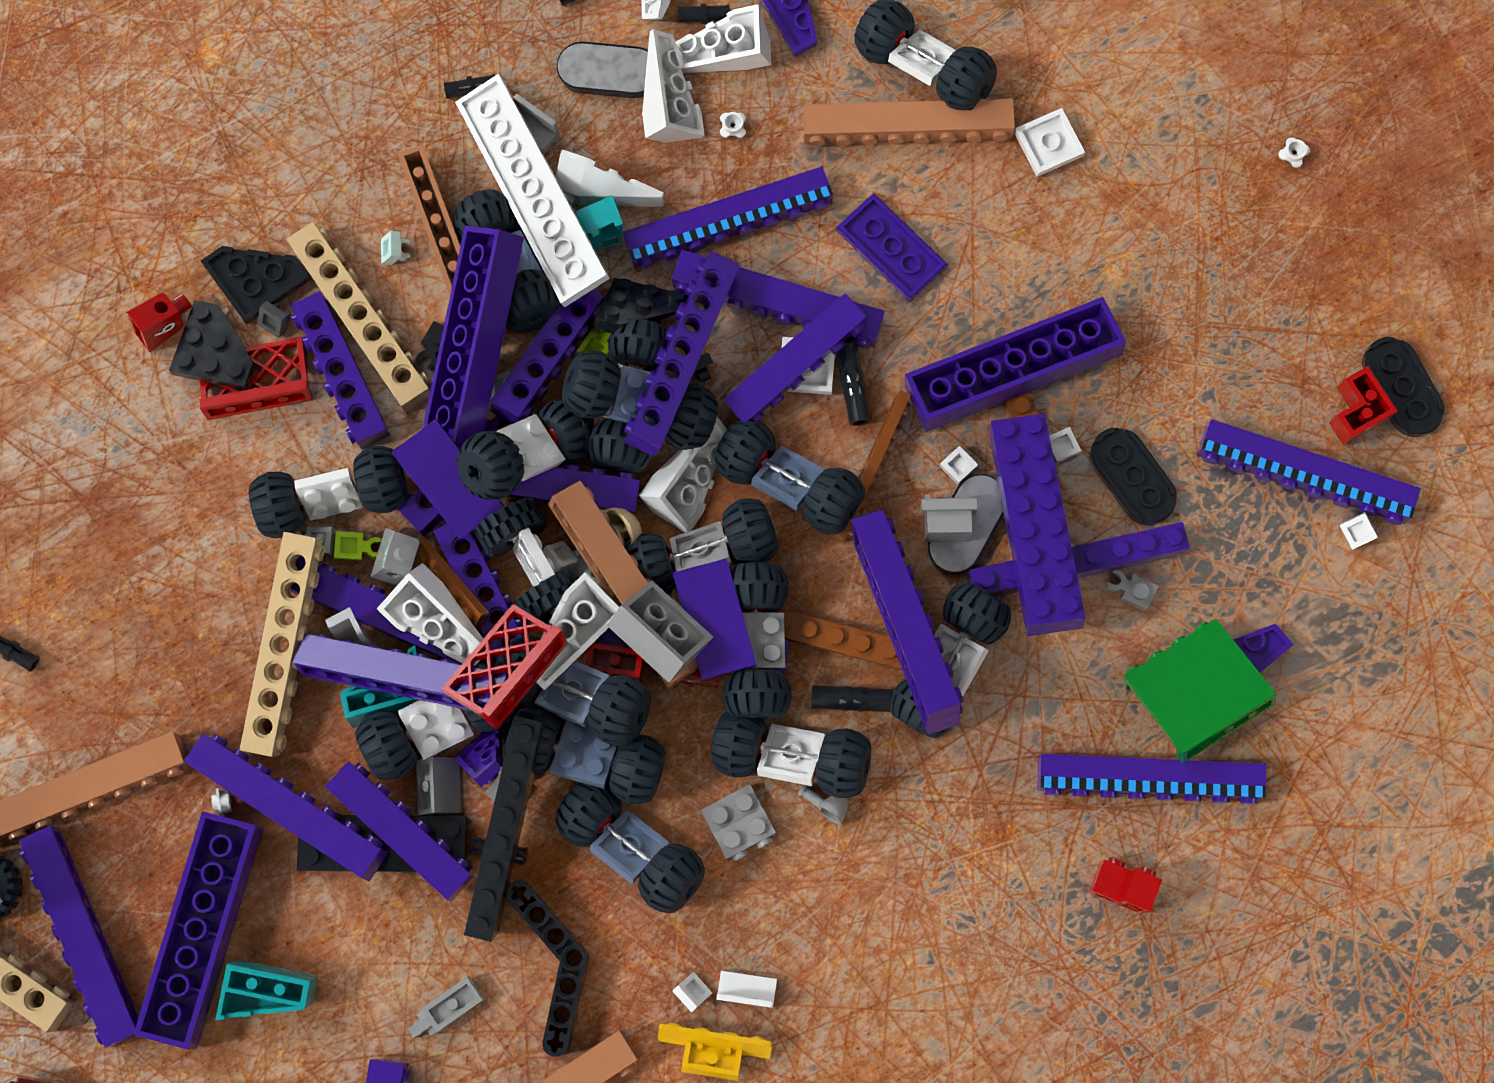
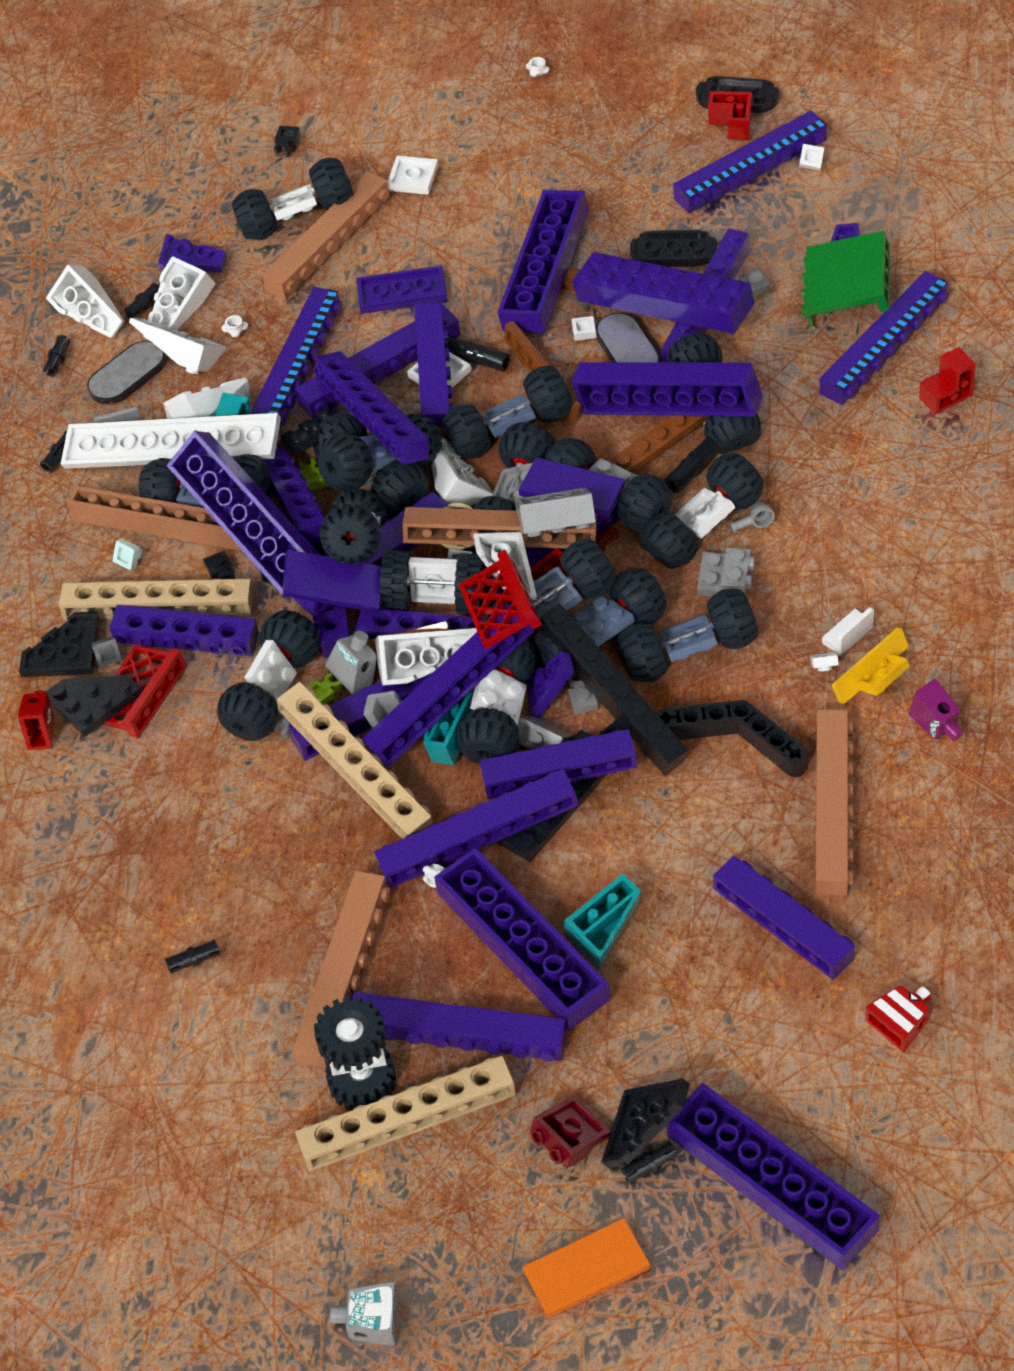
camera: 50 degrees left, 25 degrees down
light grey hinge [408,976,485,1038] -> none
light grey plate [920,494,978,542] -> none

